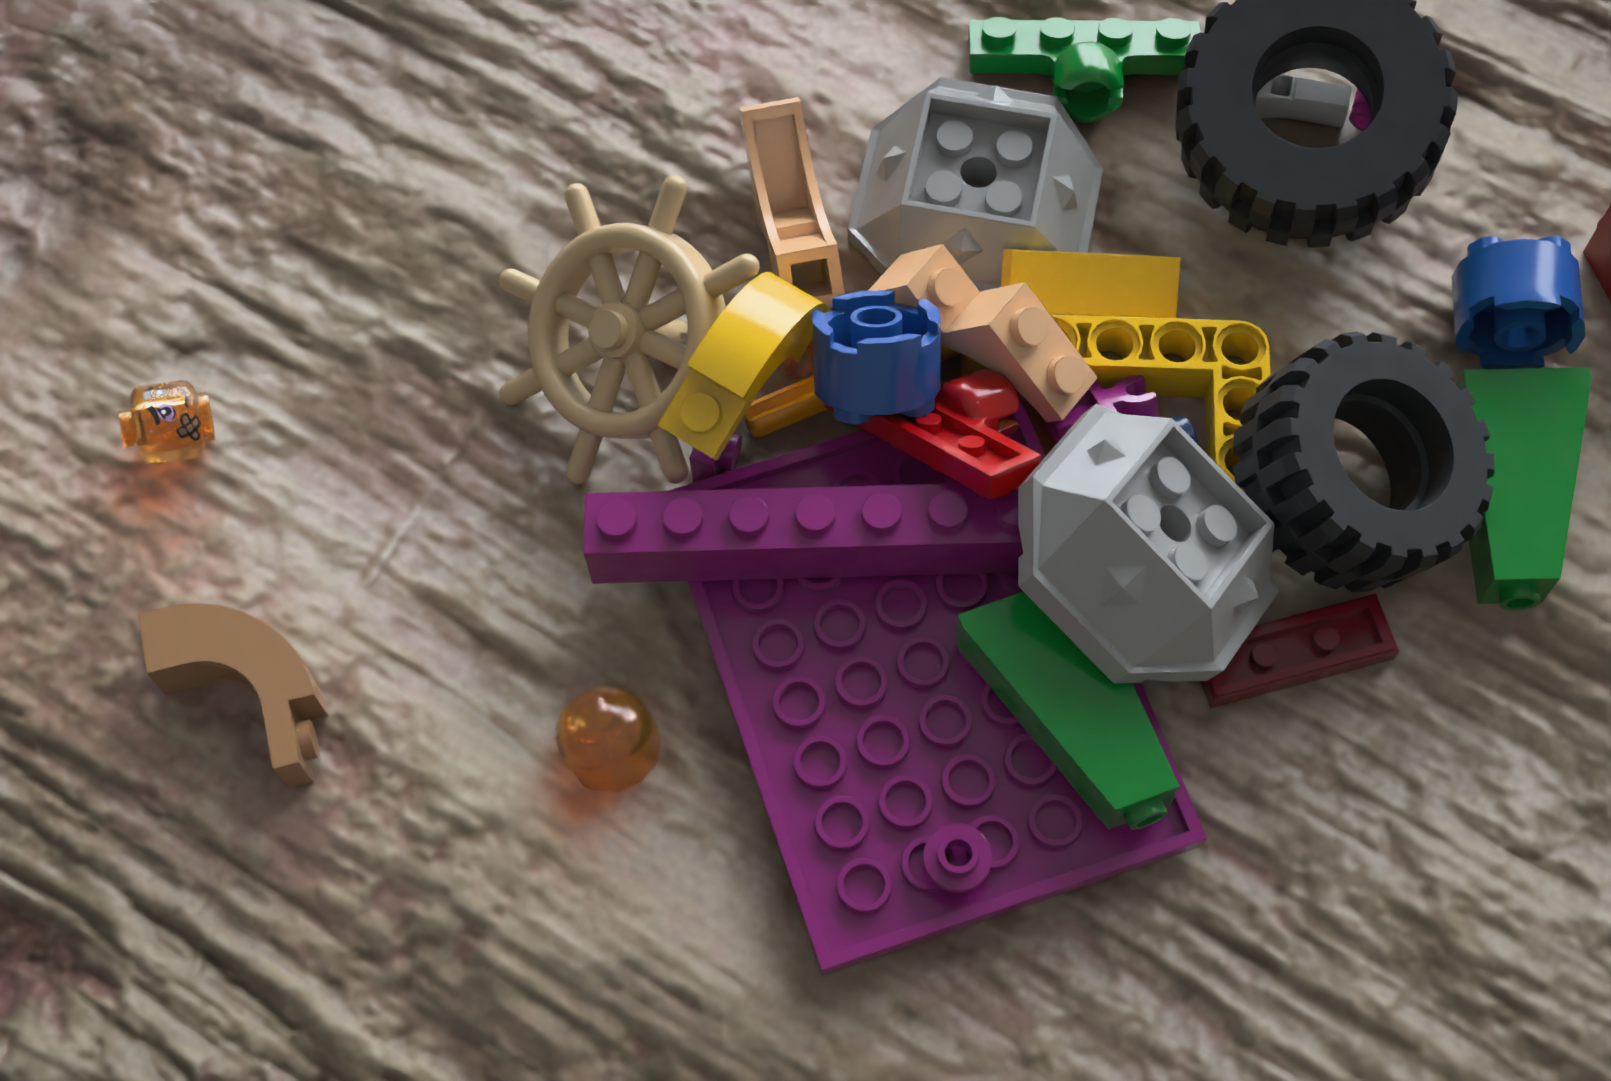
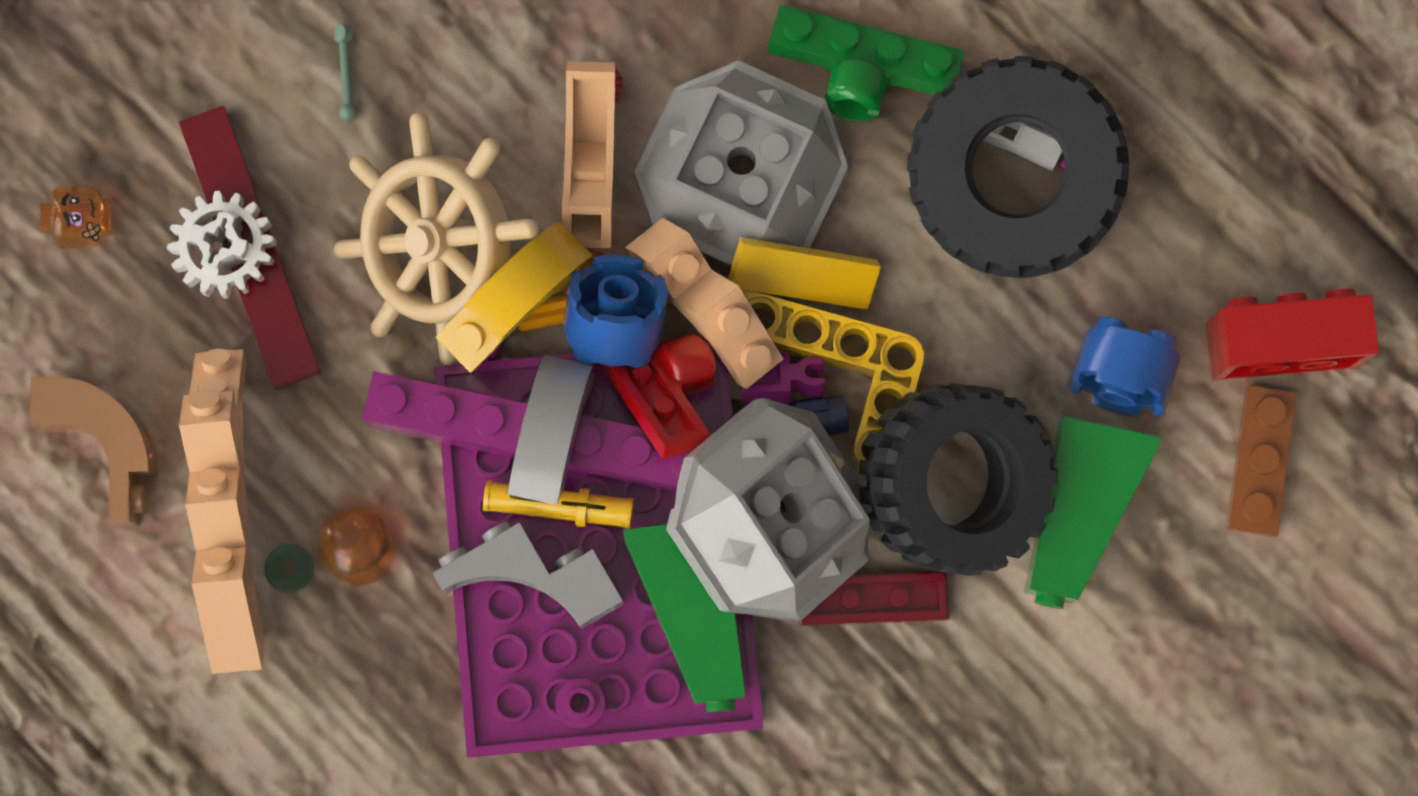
camera: 10 degrees right, 15 degrees up
none -> white gear [167,191,277,299]
none -> dark red tile [179,105,322,390]
none -> light nougat arch [179,349,265,674]
none -> clear green plate [264,544,314,593]
none -> sand green hinge [334,24,358,122]
none -> light grey arch [433,521,624,629]
none -> yellow pin [483,480,634,529]
none -> light grey arch [507,355,595,505]

